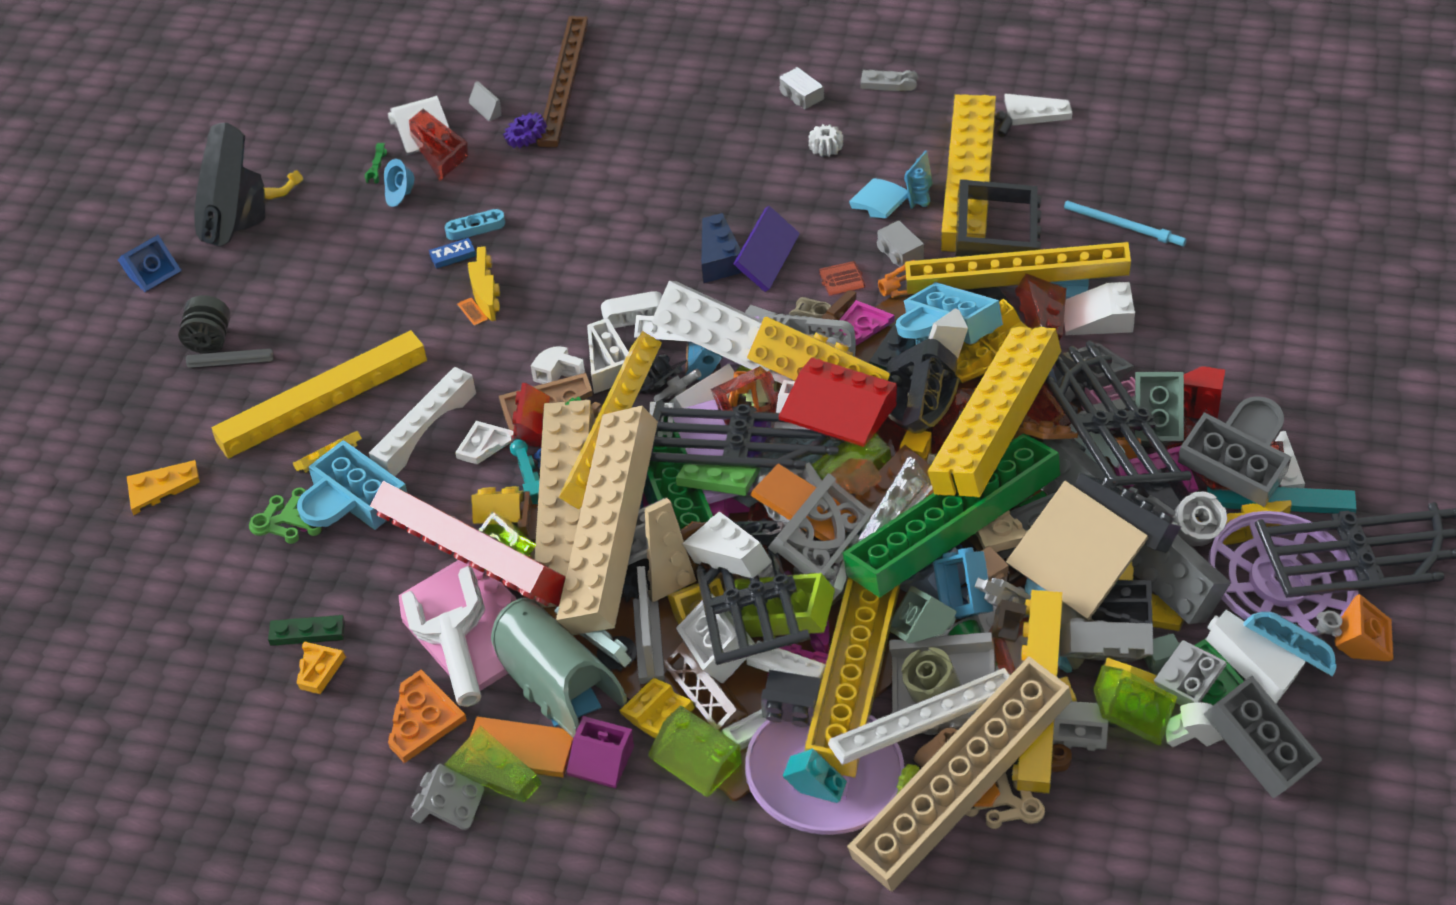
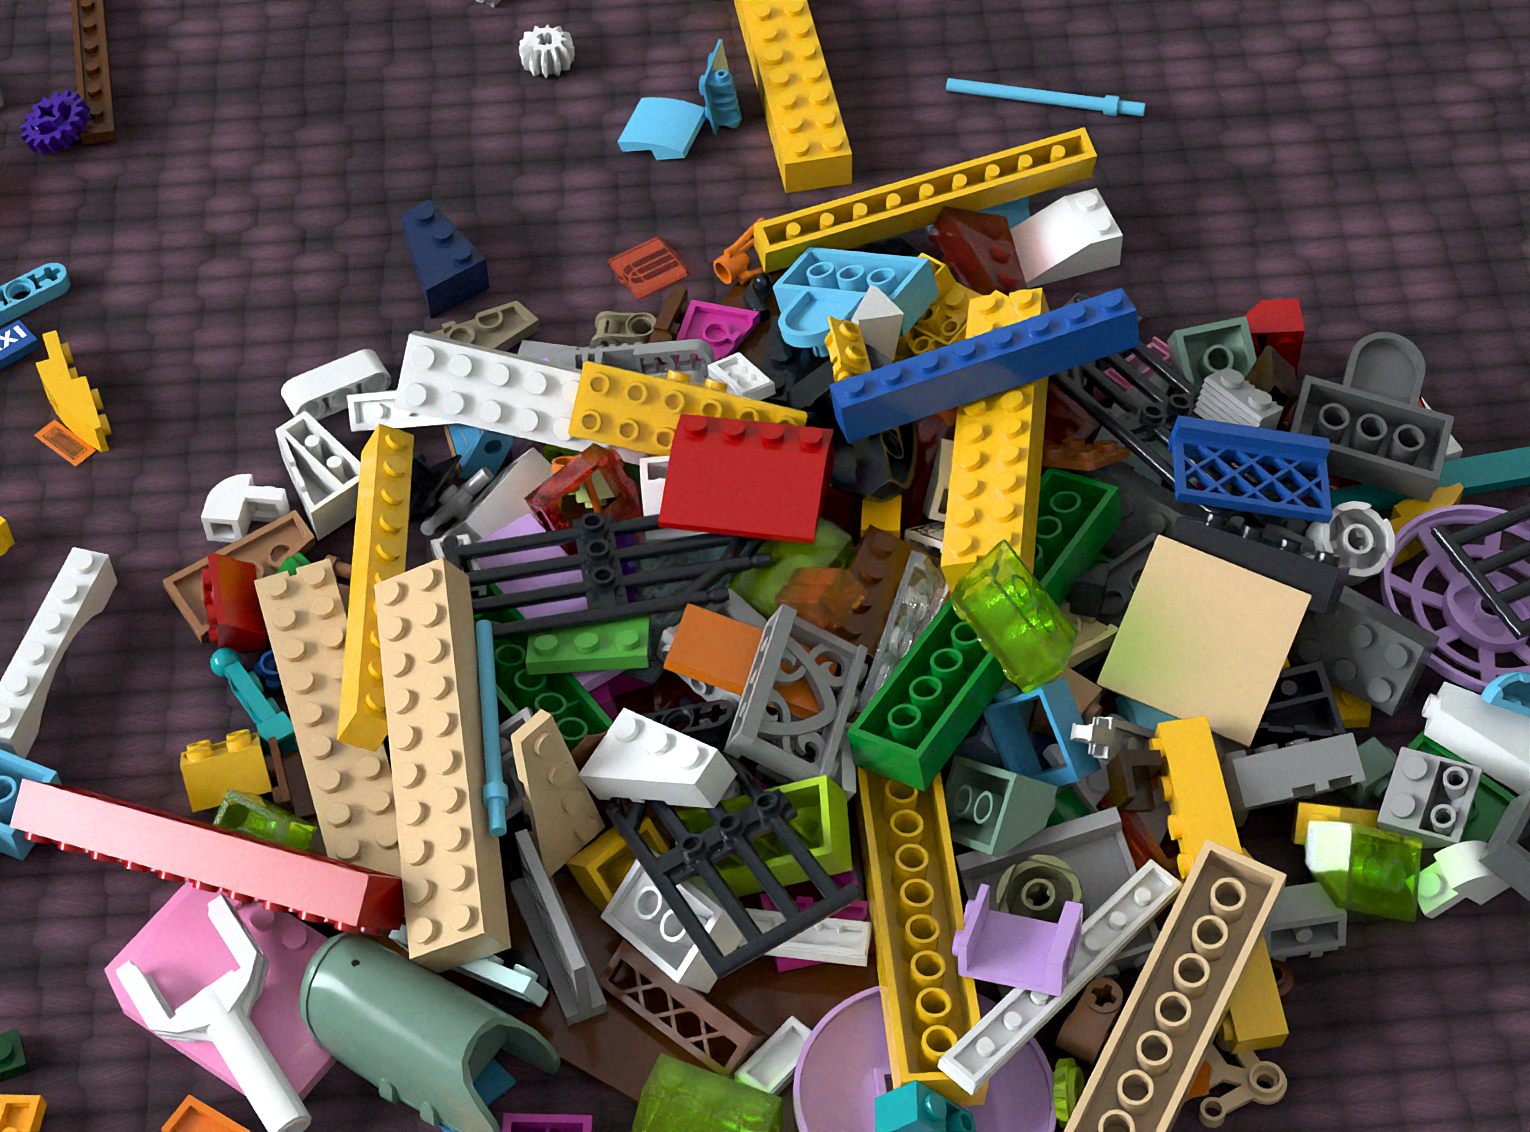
camera: 20 degrees left, 5 degrees up
white wing [455,421,517,464] -> none
yellow slope [620,678,695,741] -> none
dark purple tile [734,206,800,292] -> none
black bracket [761,669,821,727] -> none
light grey brick [877,221,924,267] -> none
black window [955,179,1041,257] -> none
none -> dark tan wing [419,300,540,352]
none -> medium azure bar [476,620,509,837]
none -> white plate [707,352,776,401]
none -> black arm [743,273,774,323]
none -> yellow hinge [825,315,872,383]
none -> blue brick [829,288,1140,443]
none -> clear neon green slope [949,539,1078,694]
none -> lavender panel [952,884,1083,997]
none -> black slope [1069,563,1109,618]
none -> blue fence [1168,415,1333,524]
none -> light grey brick [1193,368,1283,430]
none -> dark brown slope [1244,345,1298,429]

